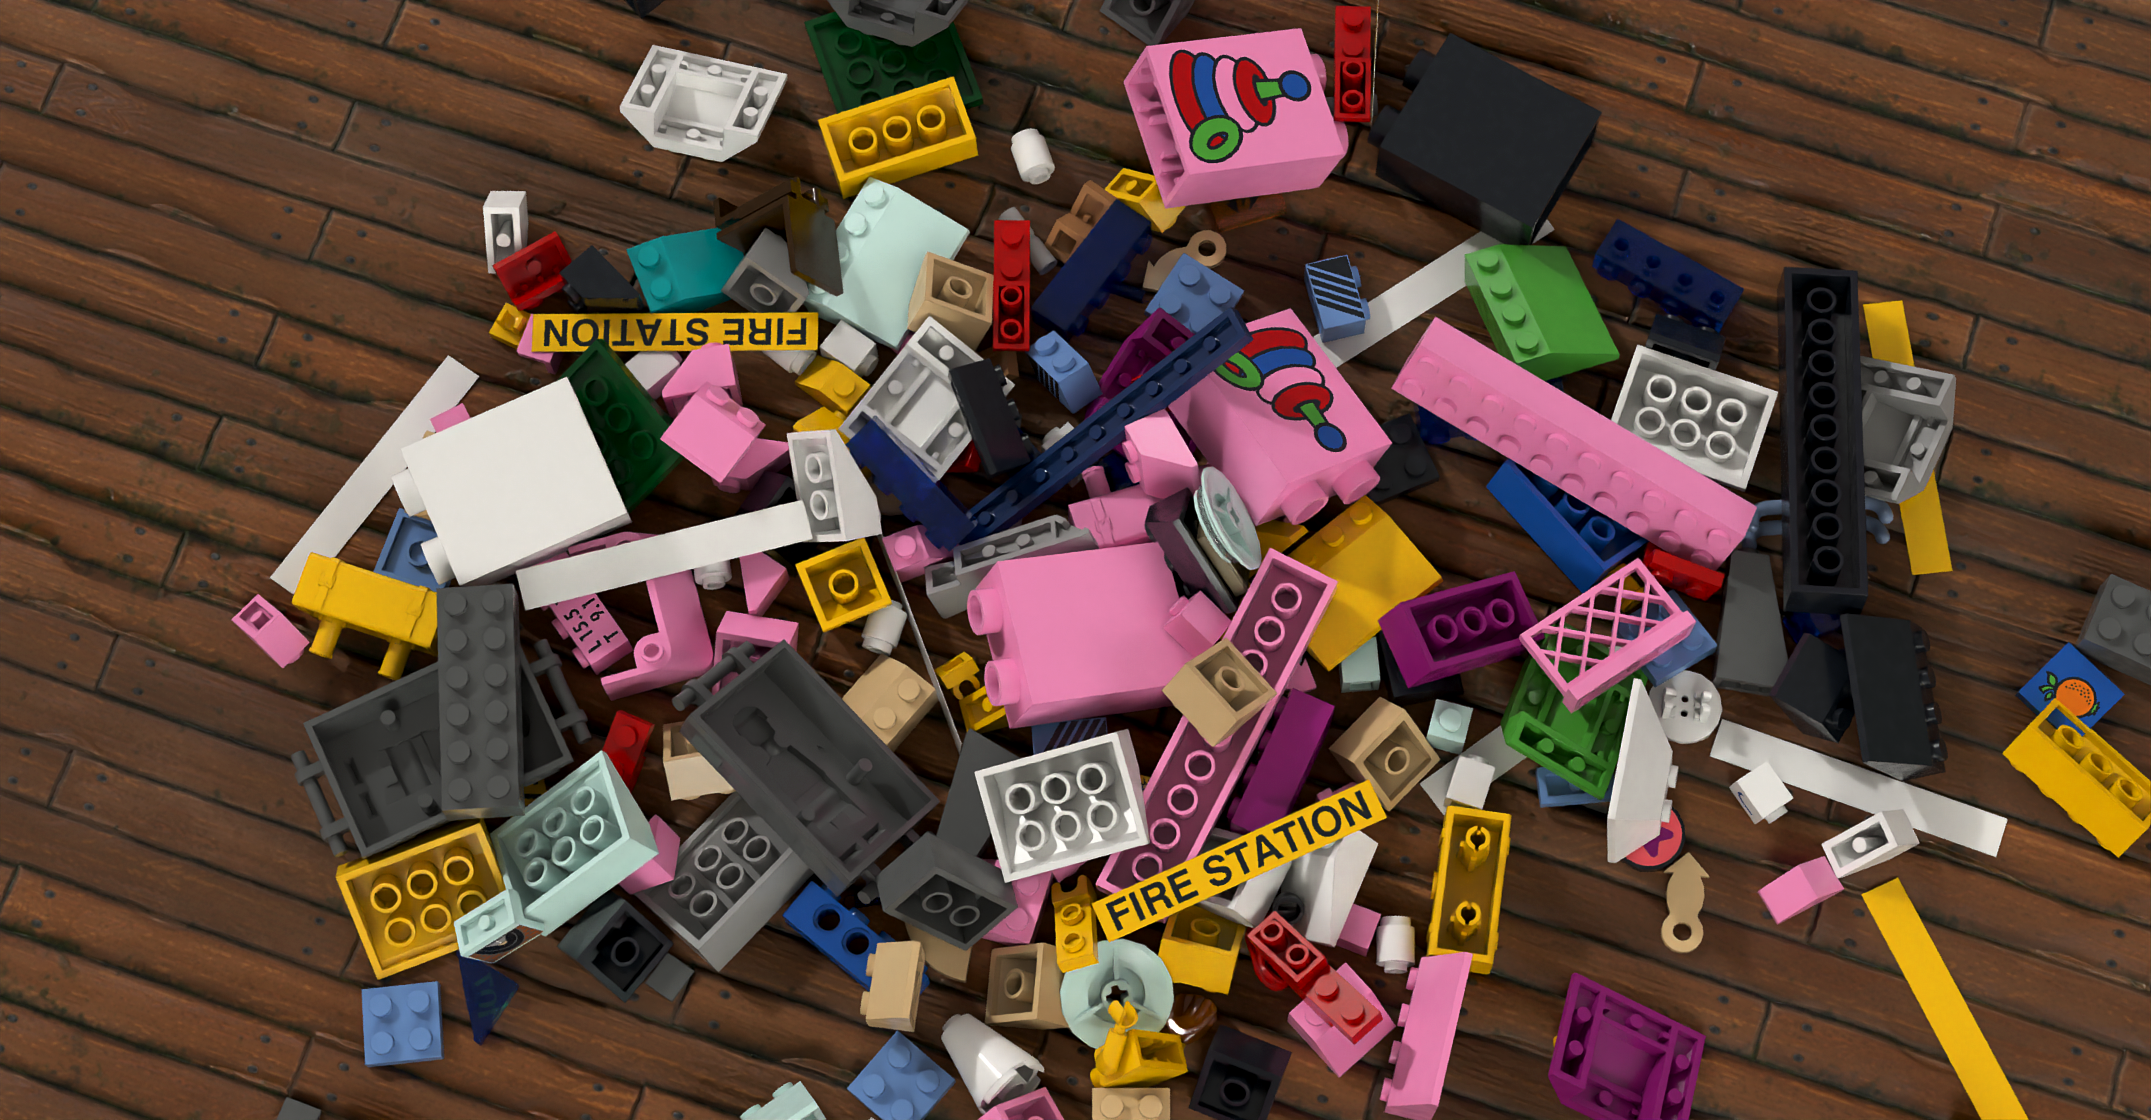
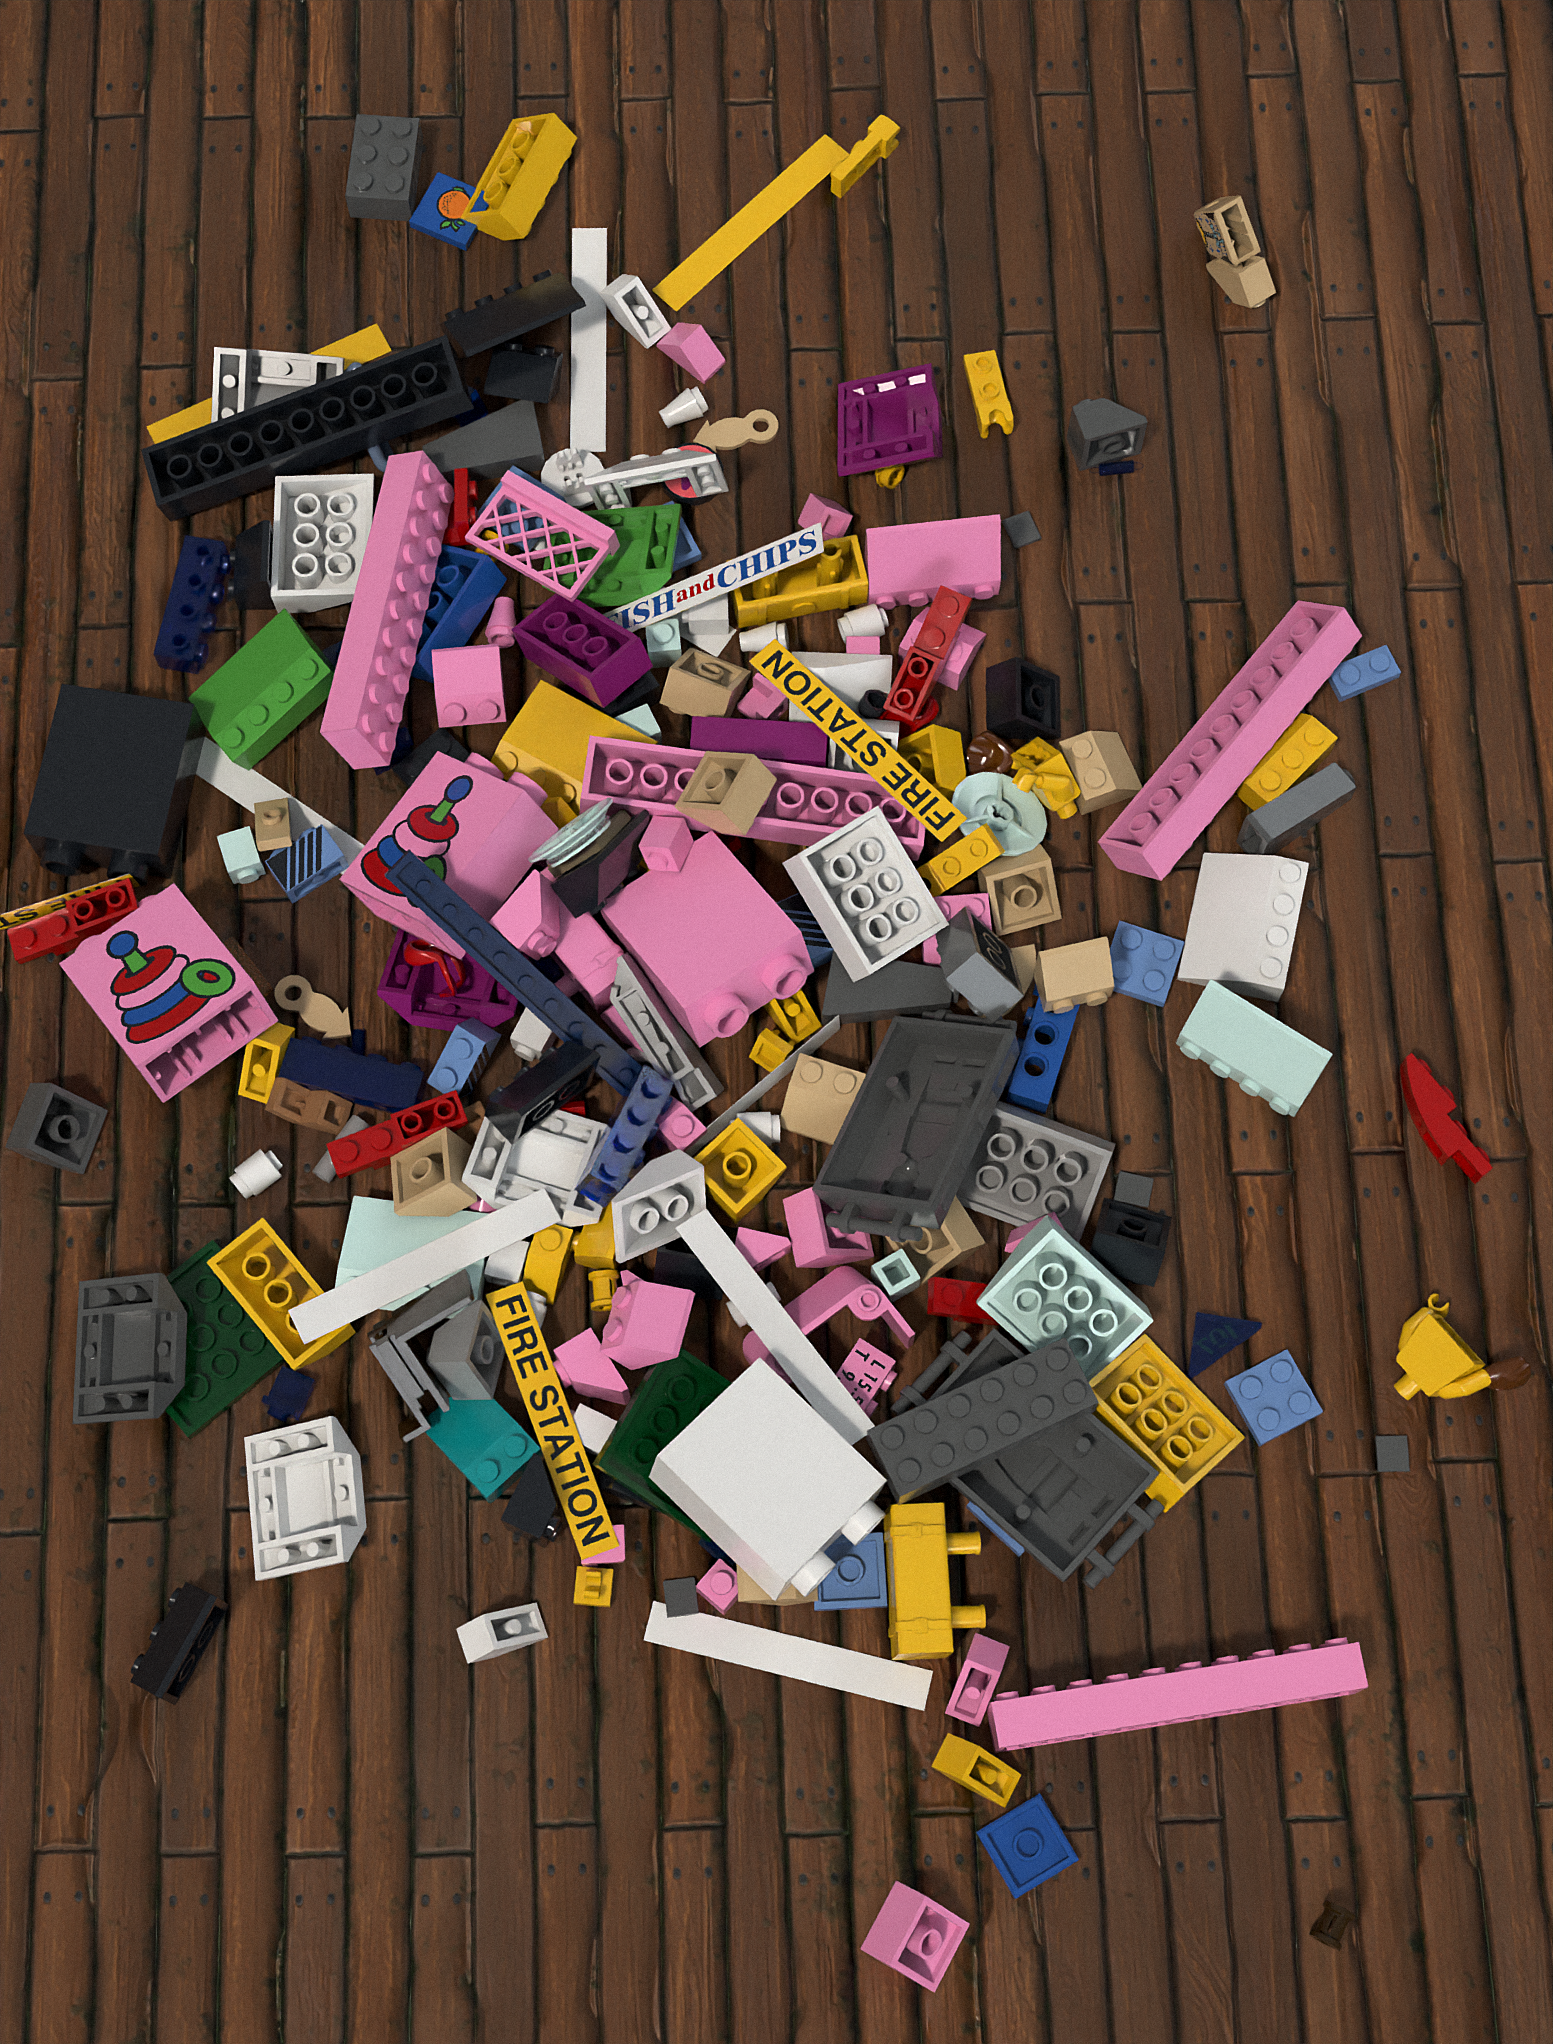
camera: 115 degrees left, 0 degrees up
light aqua panel [454,888,545,963] -> none
red bracket [492,231,572,311] -> none
white cone [941,1014,1044,1115] -> none
medium blue plate [1144,253,1244,334] -> none
white brick [1729,761,1793,824] -> none
none -> light aqua brick [217,826,266,884]
none -> tan plate [254,798,292,852]
none -> clear blue bracket [261,1366,316,1422]
none -> white sticker [288,1187,561,1344]
none -> bright pink slope [432,644,506,728]
none -> bright pink cone [485,597,517,648]
none -> yellow bush [588,1270,620,1311]
none -> white sticker [602,522,824,632]
none -> white cone [659,386,709,428]
none -> dark grey piece [663,1577,699,1618]
none -> white cone [739,621,789,652]
none -> bright pink panel [798,493,853,541]
none -> bright pink slope [860,1881,970,1993]
none -> light aqua brick [870,1248,921,1303]
none -> yellow slope [931,1733,1022,1808]
none -> blue tile [976,1794,1079,1899]
none -> bright pink brick [987,1637,1368,1753]

